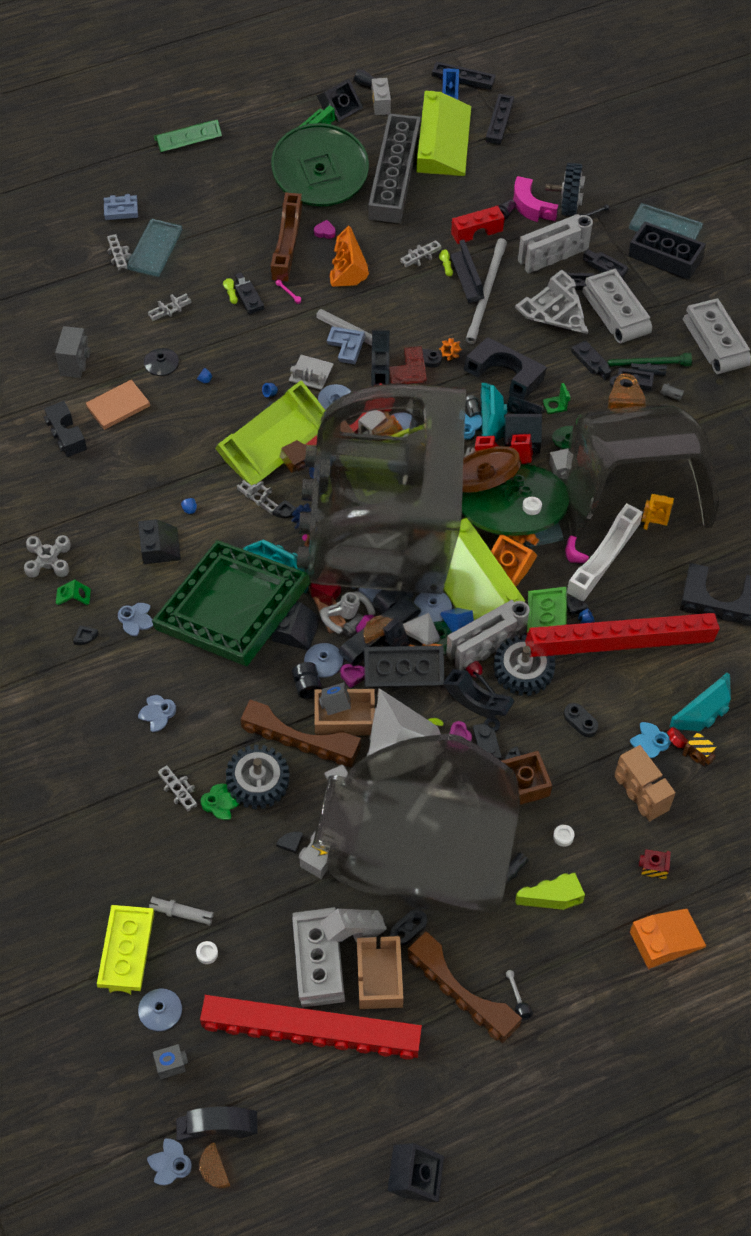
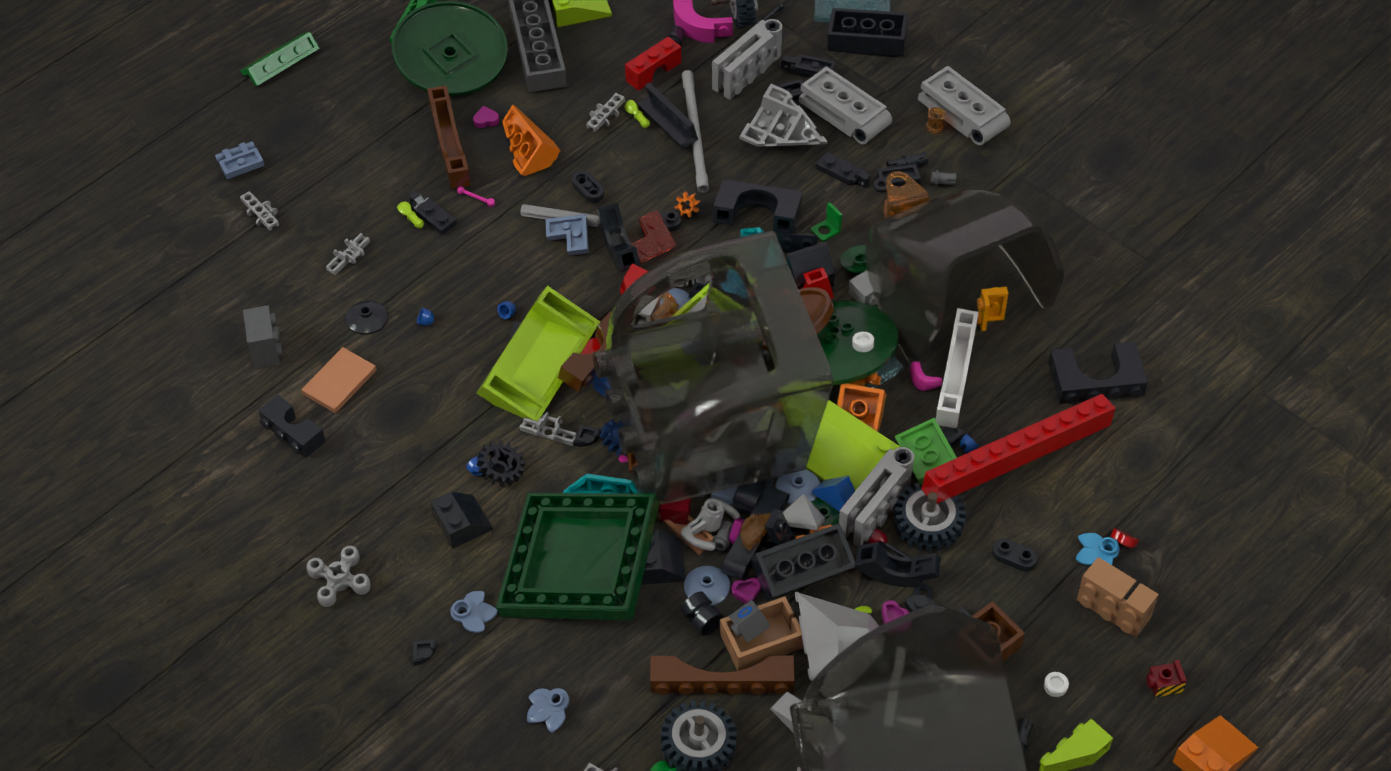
camera: 20 degrees left, 5 degrees down
green bracket [56,580,91,605] -> none
clear light blue tile [127,219,183,277] -> none
light grey hinge [289,355,334,390] -> none
sand blue dish [318,384,353,414] -> none
dark green piece [607,352,692,367] -> none
teal wedge [669,673,731,731] -> none
brick [682,732,717,766] -> none
none -> black gear [476,440,526,487]
none -> black plate [572,171,604,203]
none -> clear orange bush [926,107,945,133]

